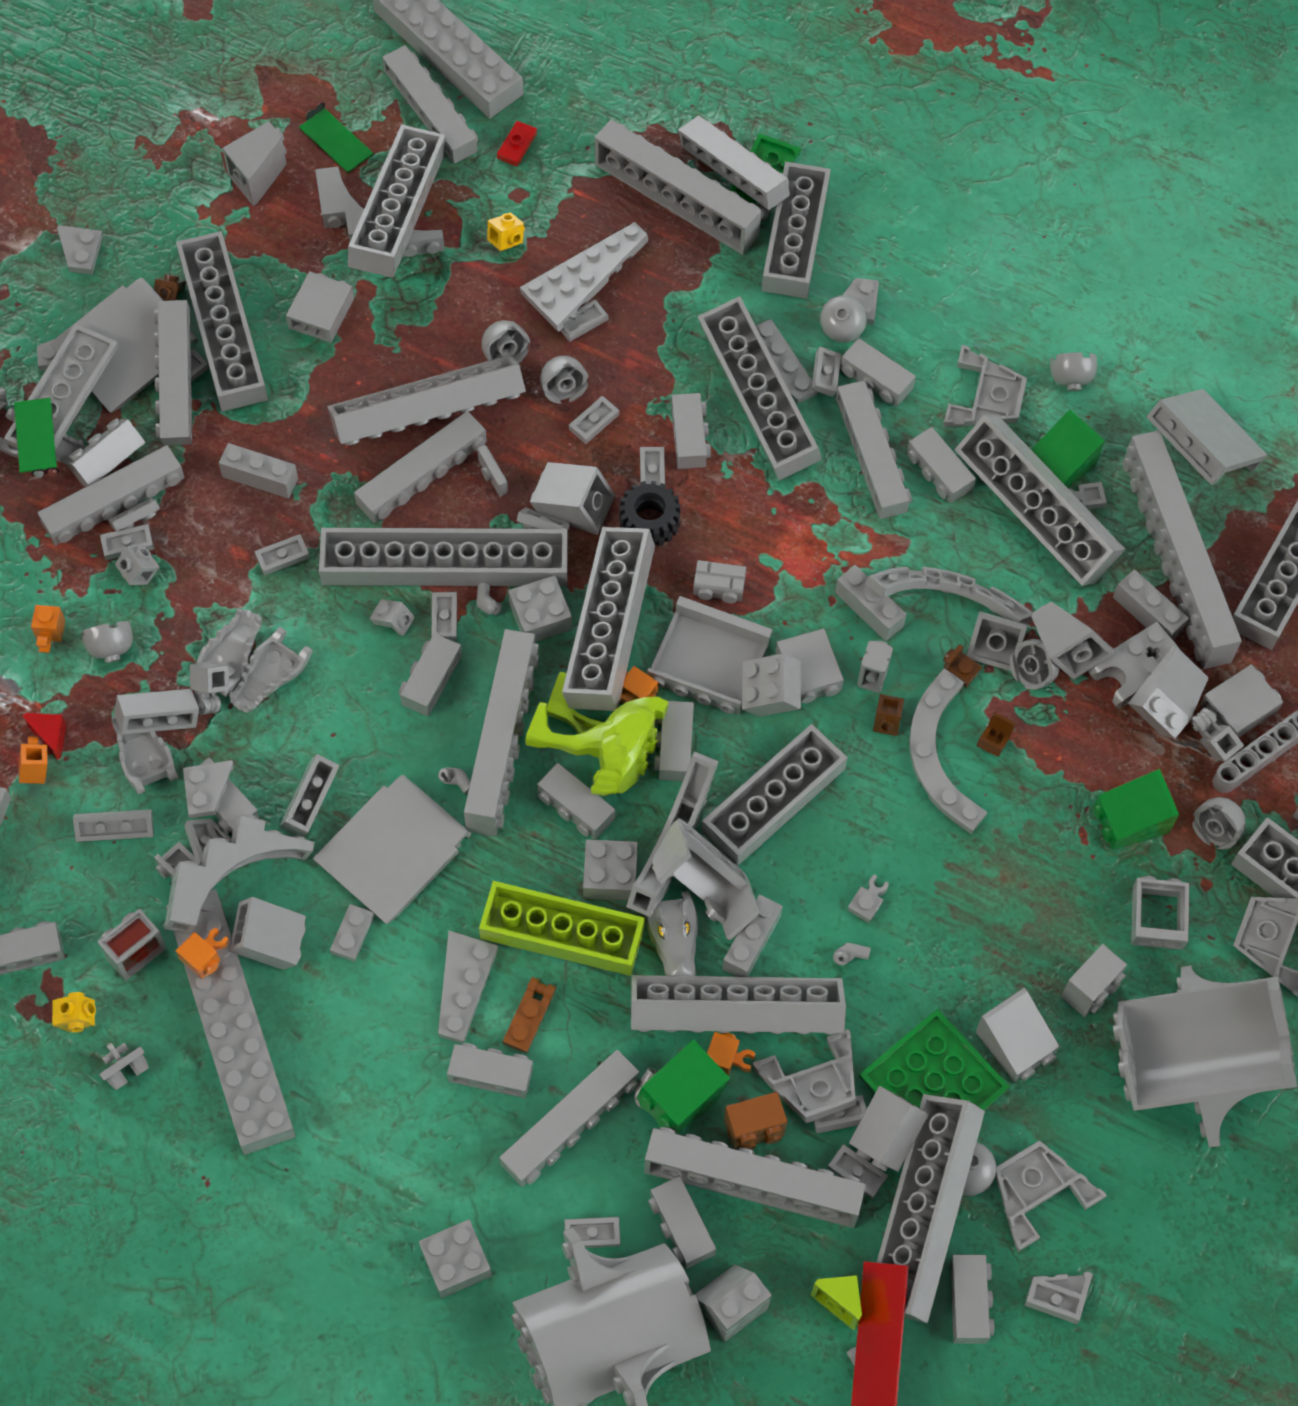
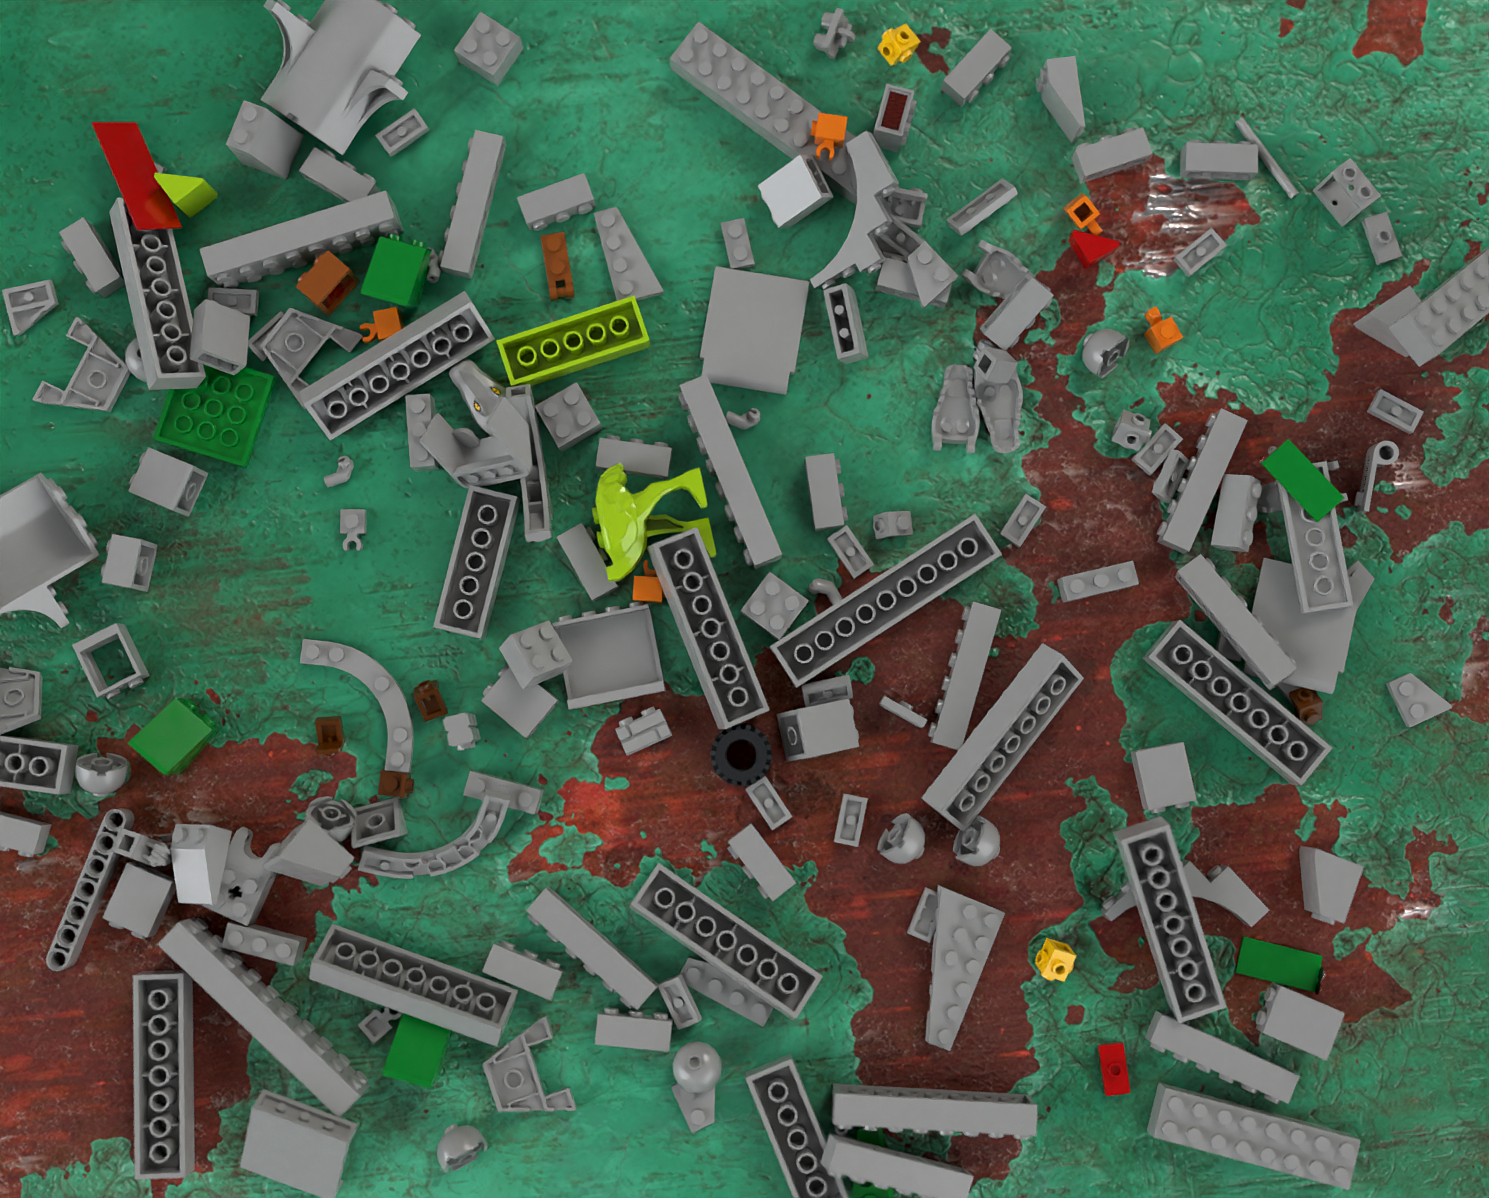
camera: 150 degrees right, 20 degrees up
none -> light grey slope [1255,983,1345,1061]

